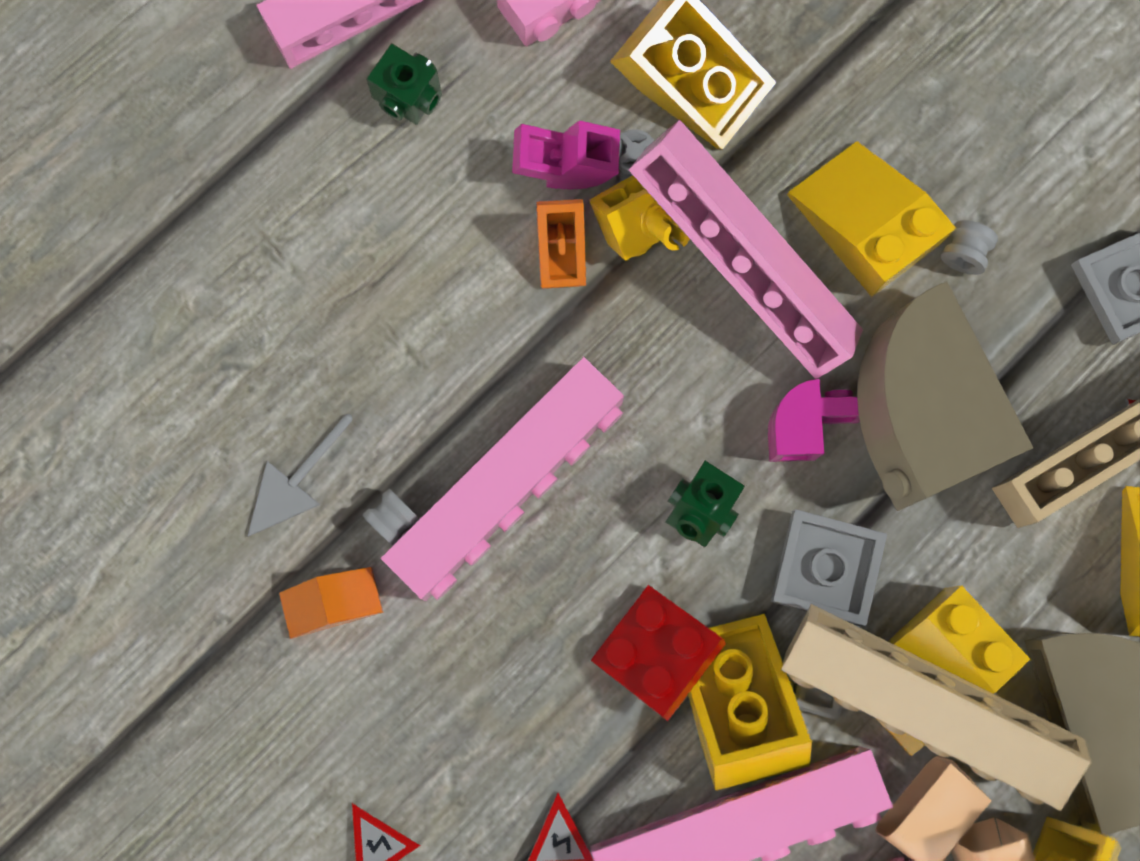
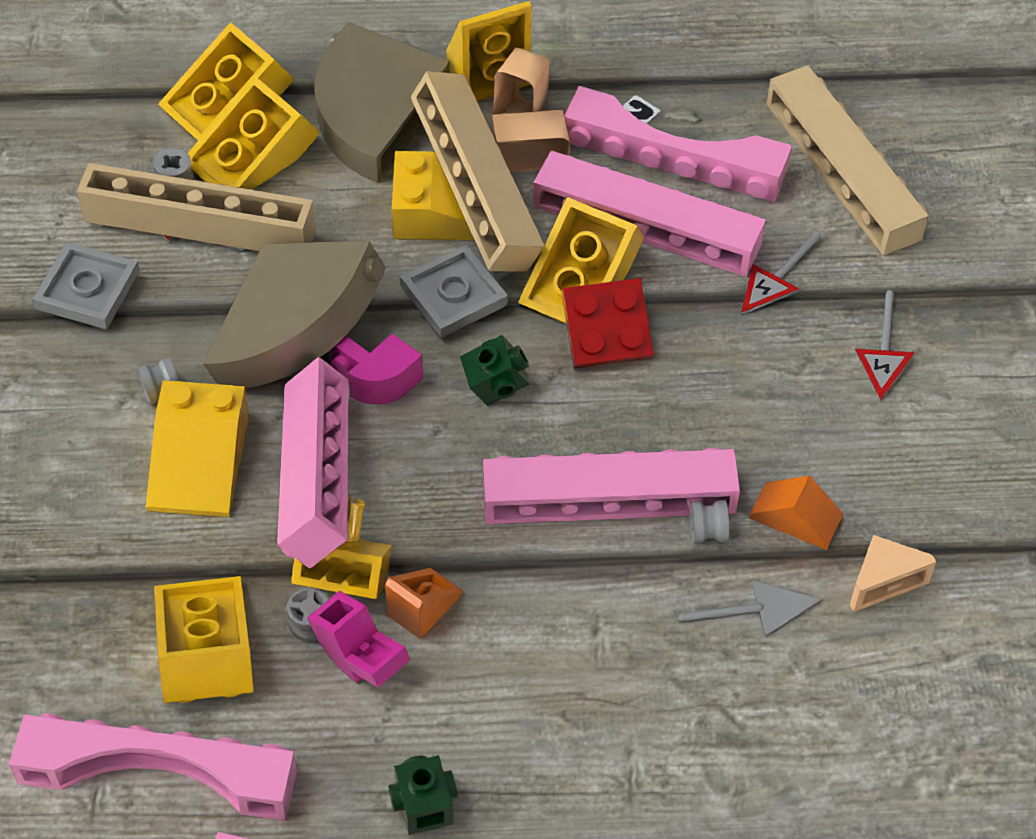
camera: 135 degrees left, 25 degrees down
none -> light nougat slope [850,535,936,612]

